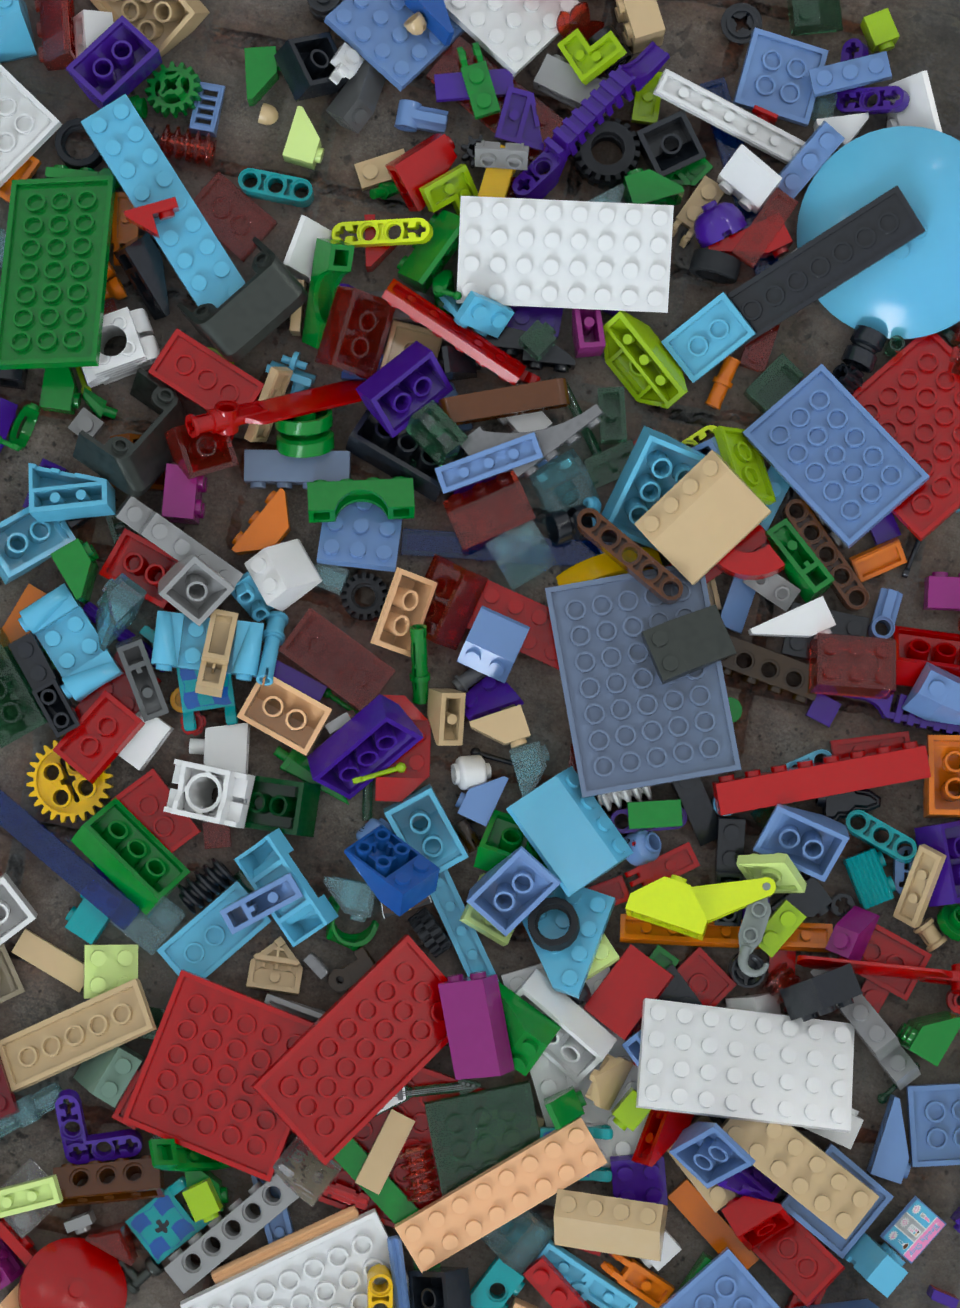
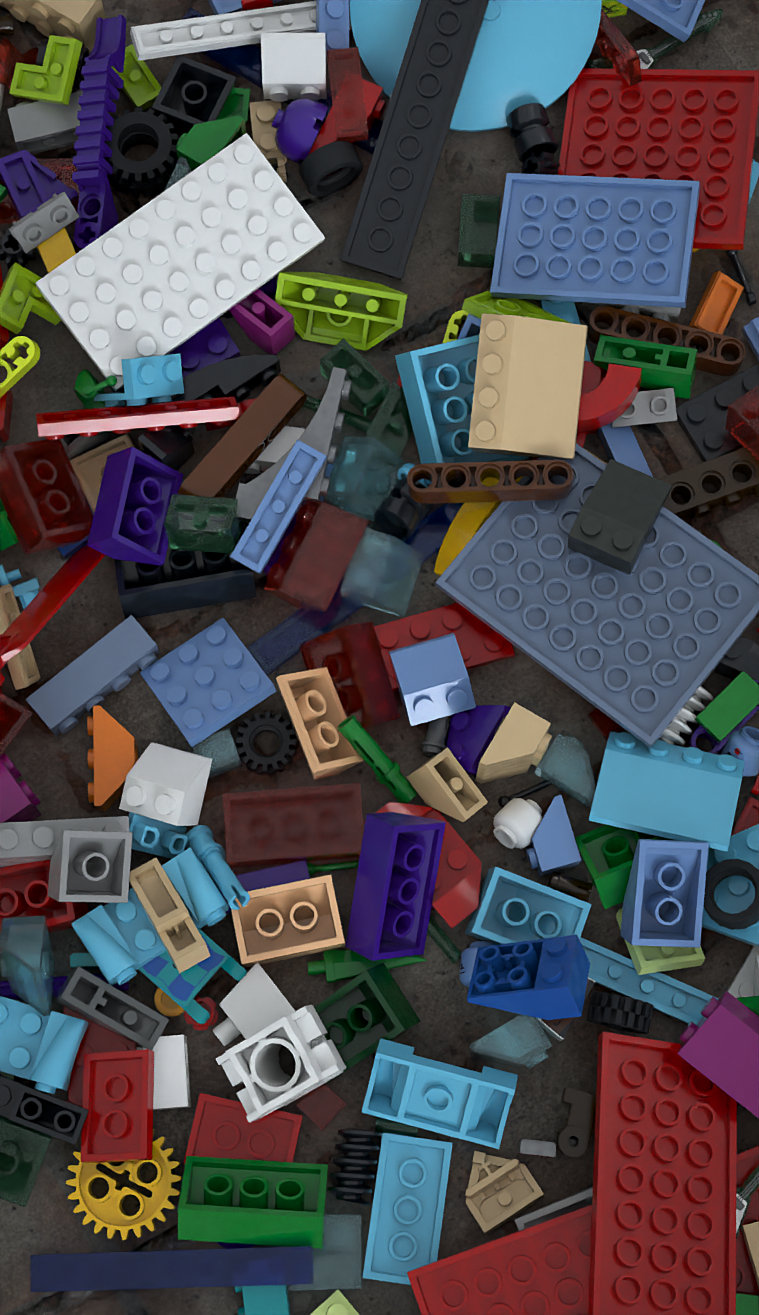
camera: 45 degrees left, 10 degrees down
medium blue slope [219,872,303,935] -> none
green wheel [275,409,334,458] -> none
green arch [307,476,415,523] -> none
light grey plate [325,710,356,734] -> none
green helmet [326,895,379,951] -> none
lime hinge [352,762,406,784] -> none
green slope [397,209,460,294] -> none
clear green brick [519,320,557,362] -> none
medium azure plate [661,292,756,383] -> none
orange pin [704,356,741,410] -> none
clear red plate [739,323,781,373] -> none
white slope [748,596,836,639] -> none
dark purple tile [870,512,901,545] -> none
clear green piece [884,335,905,357] -> none

